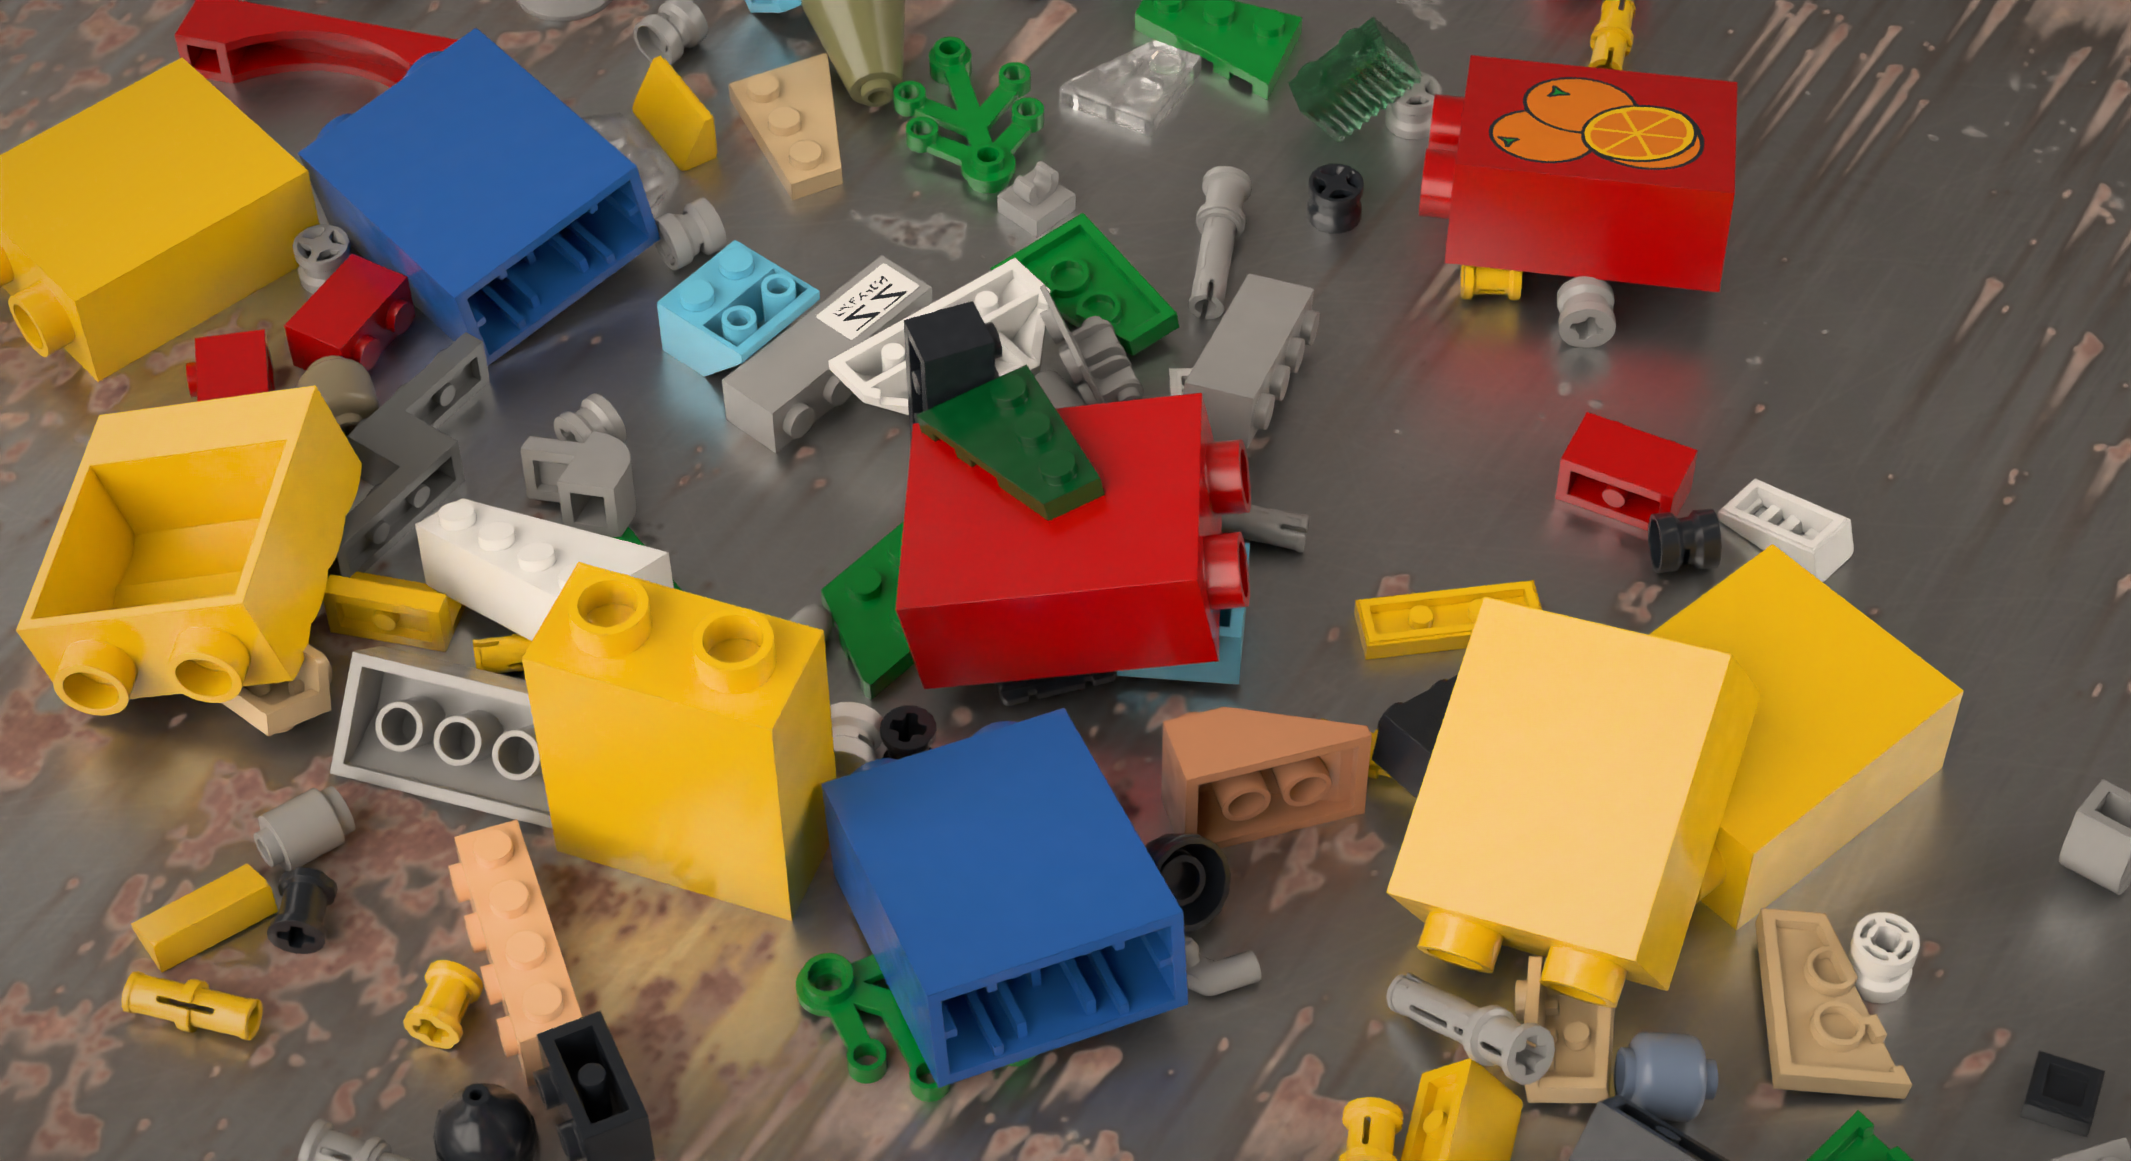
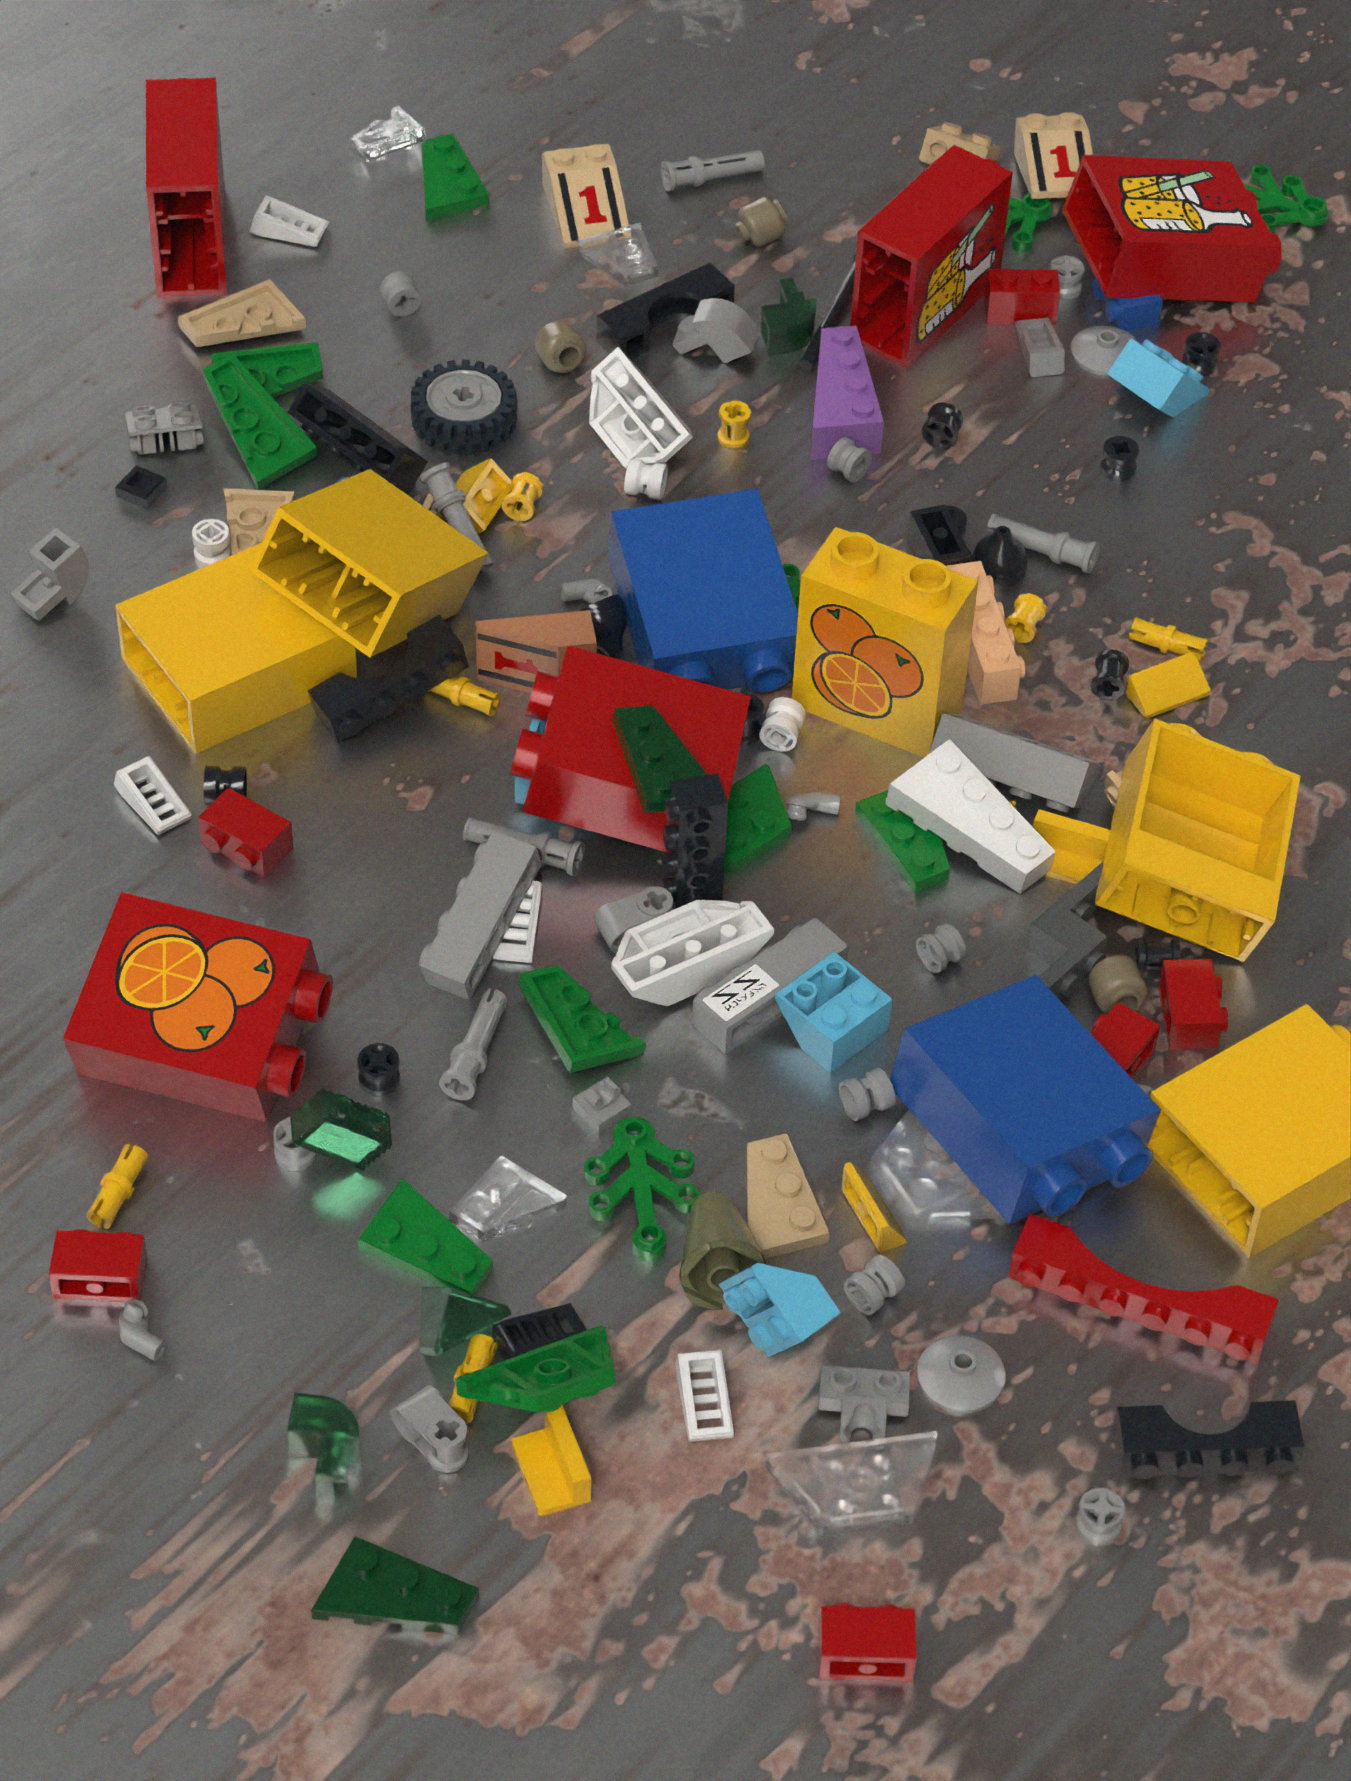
camera: 175 degrees left, 0 degrees up
light grey brick [254,786,355,872] -> none
light grey brick [520,431,637,537] -> none
light grey hinge [1040,284,1144,405] -> none
yellow tile [1354,580,1542,660] -> none

